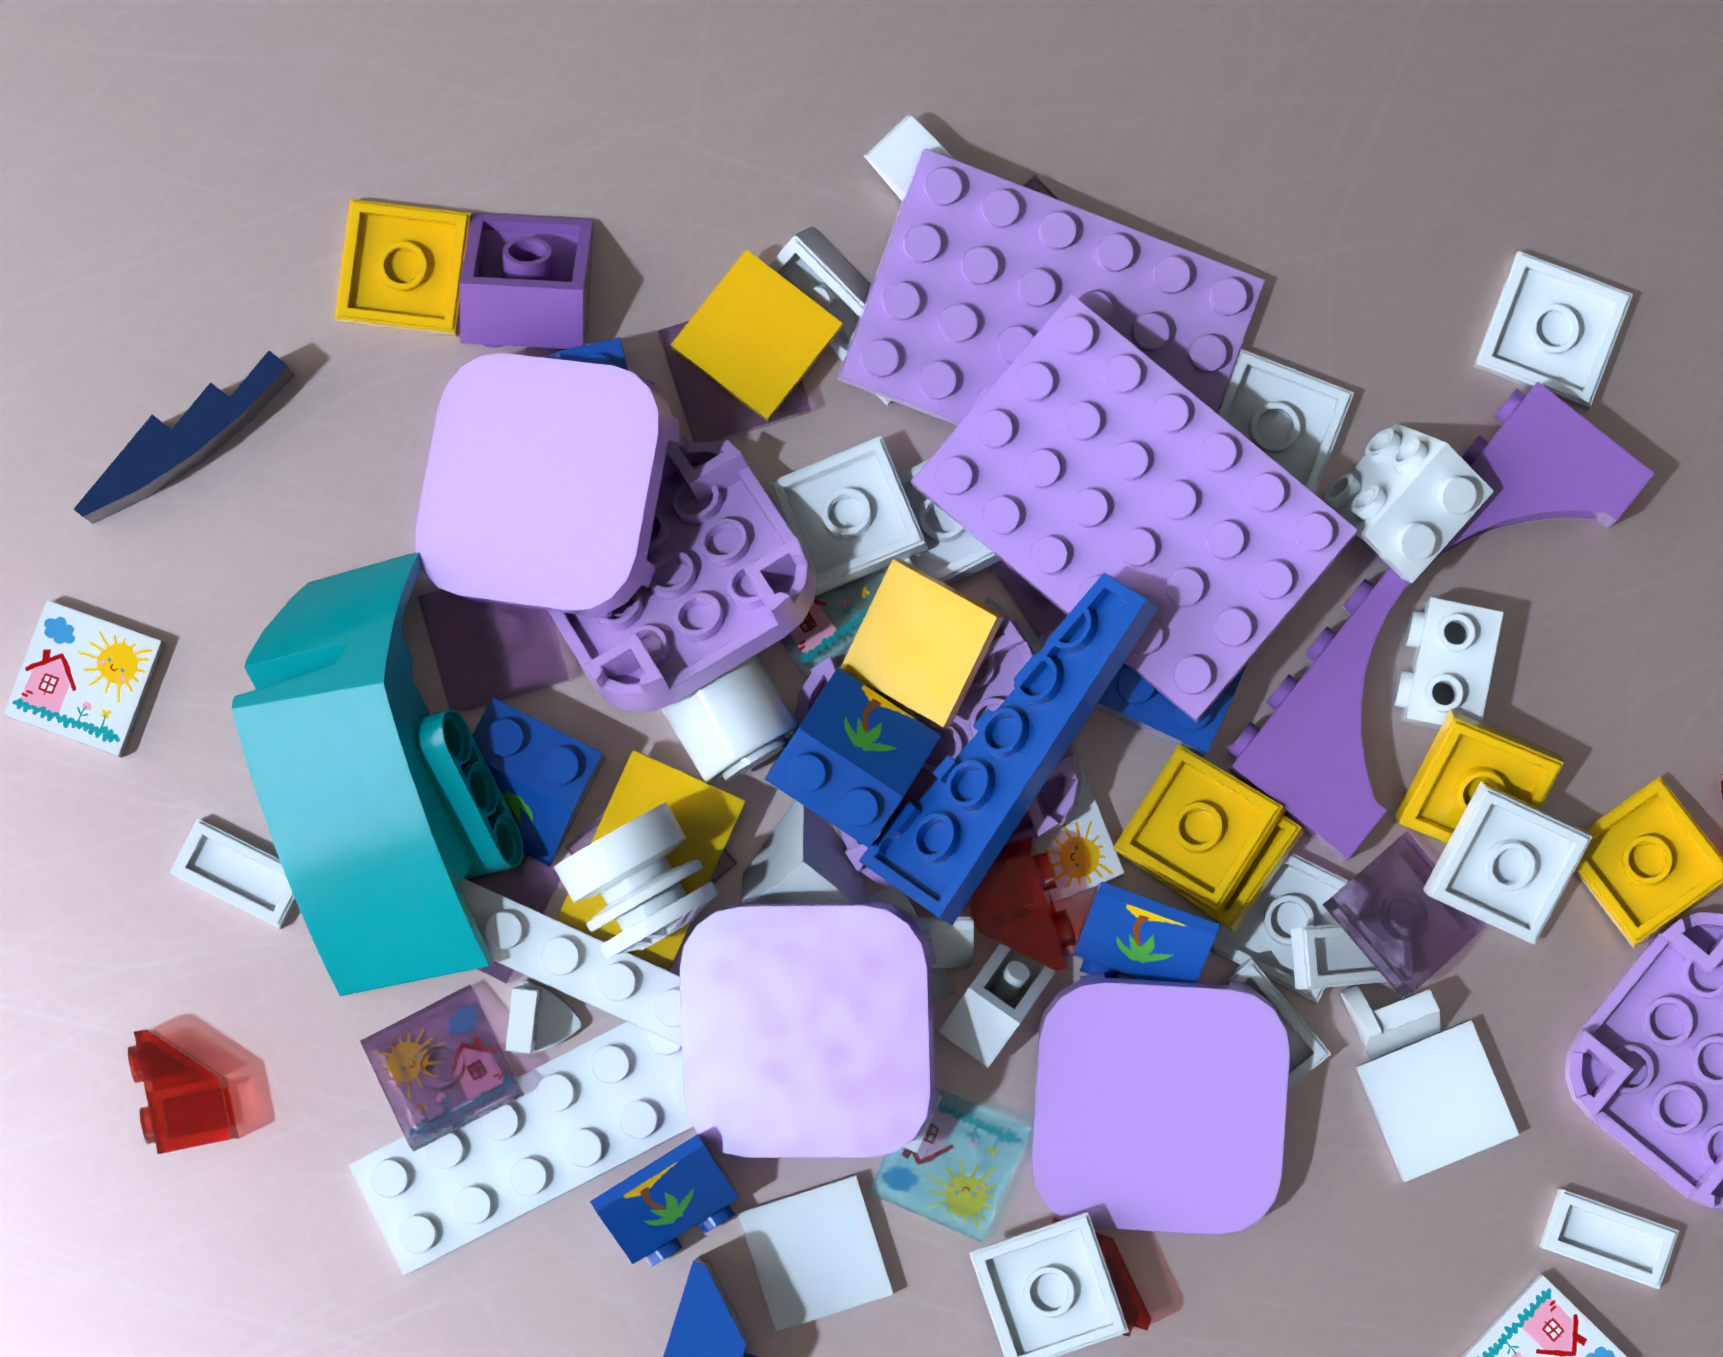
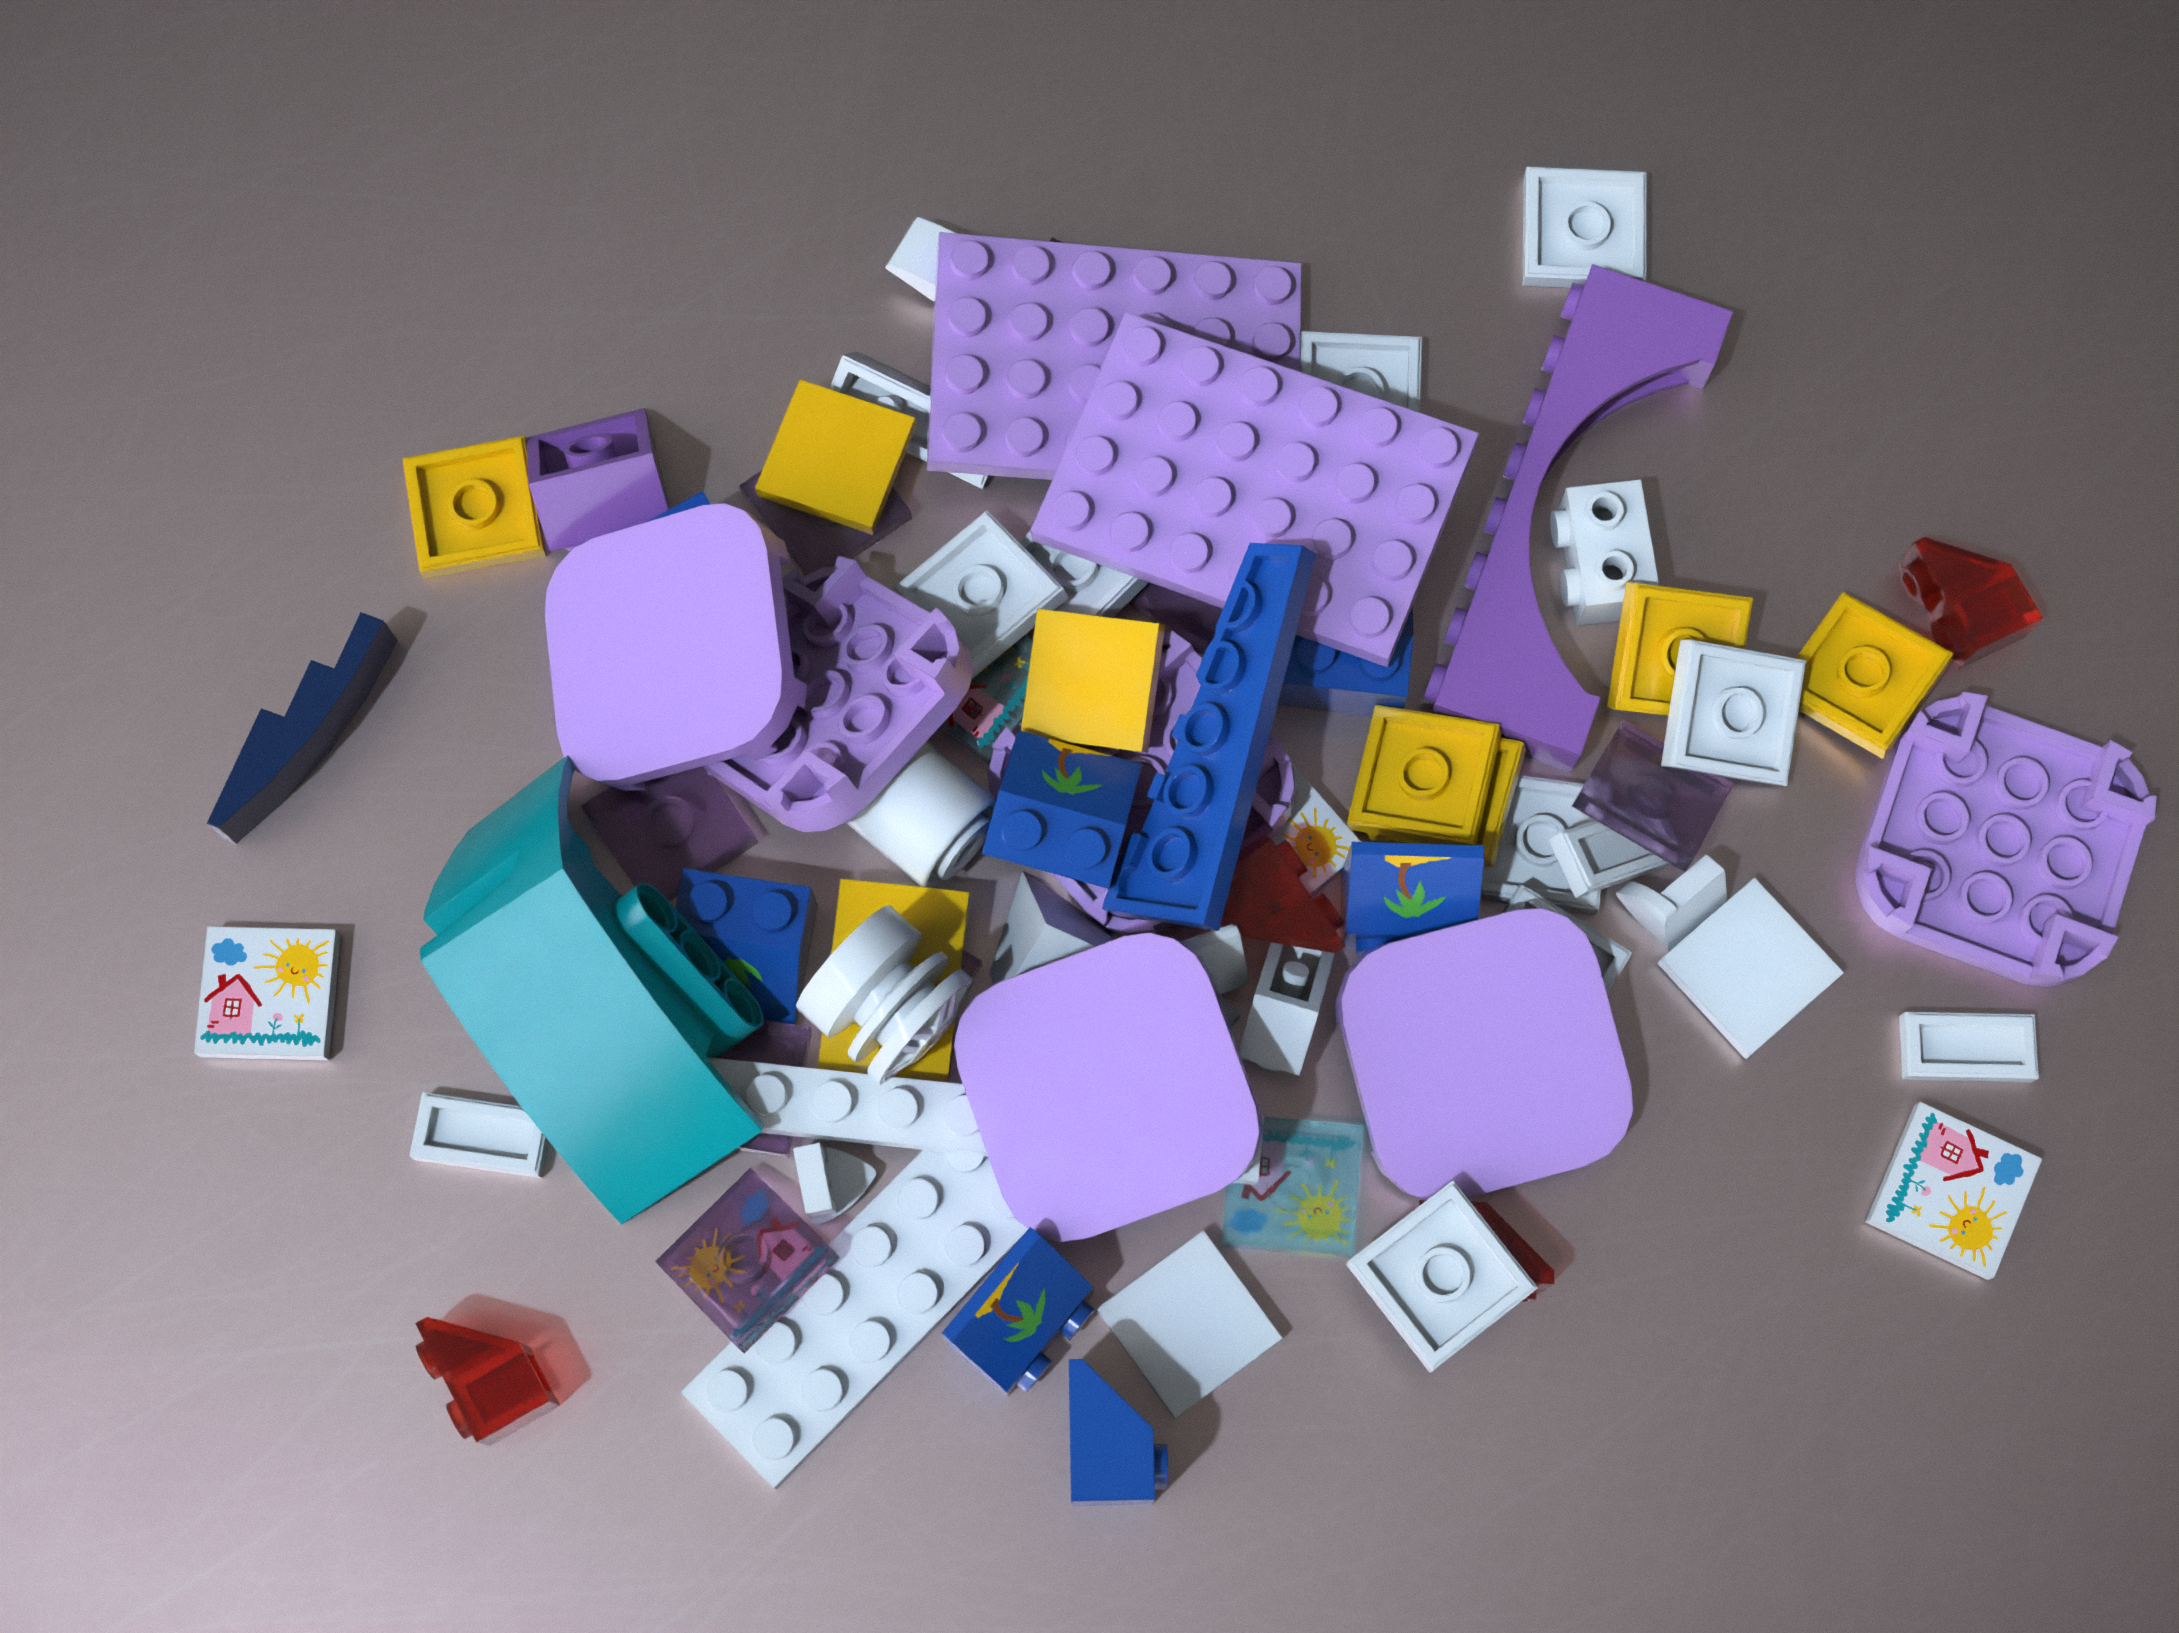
camera: 20 degrees left, 10 degrees down
white bracket [1324,424,1494,583] -> none

